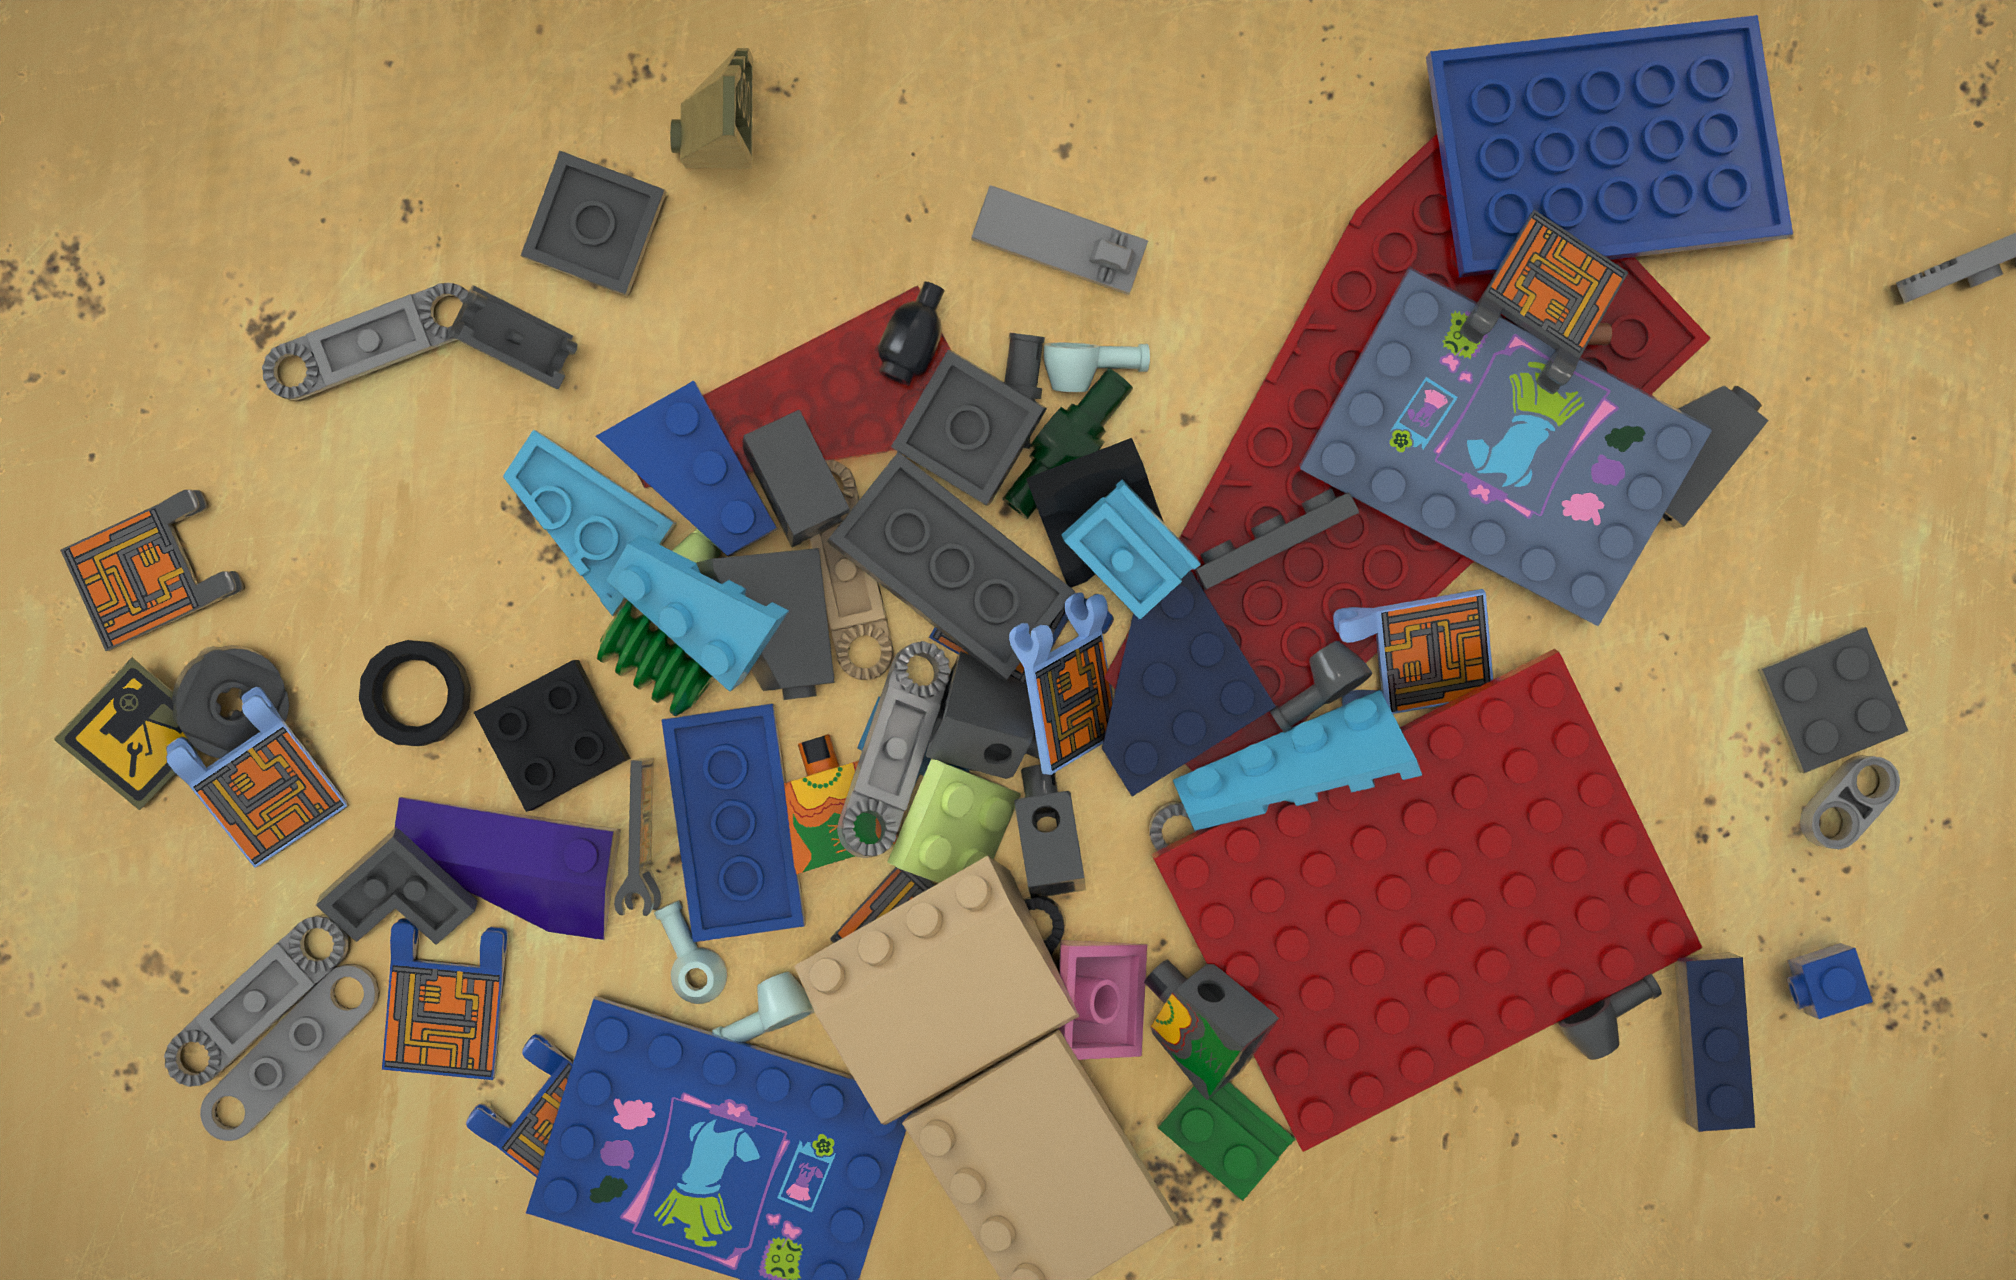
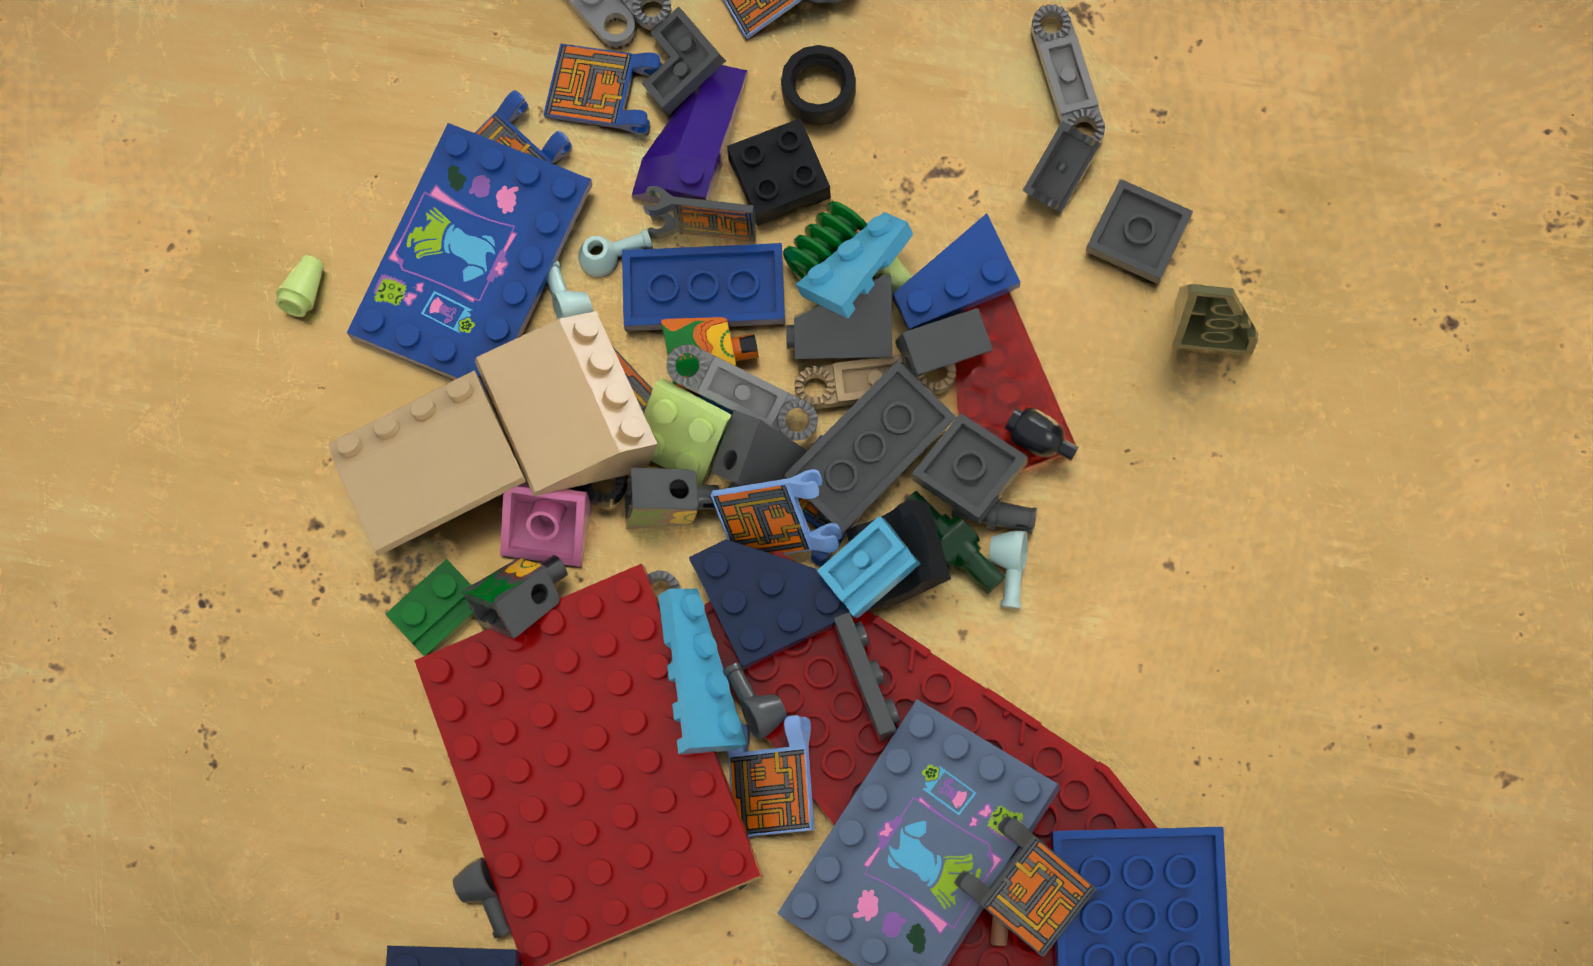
camera: 105 degrees right, 15 degrees down
medium azure wing [503,430,676,616] -> none
light grey hinge [971,185,1148,295] -> none

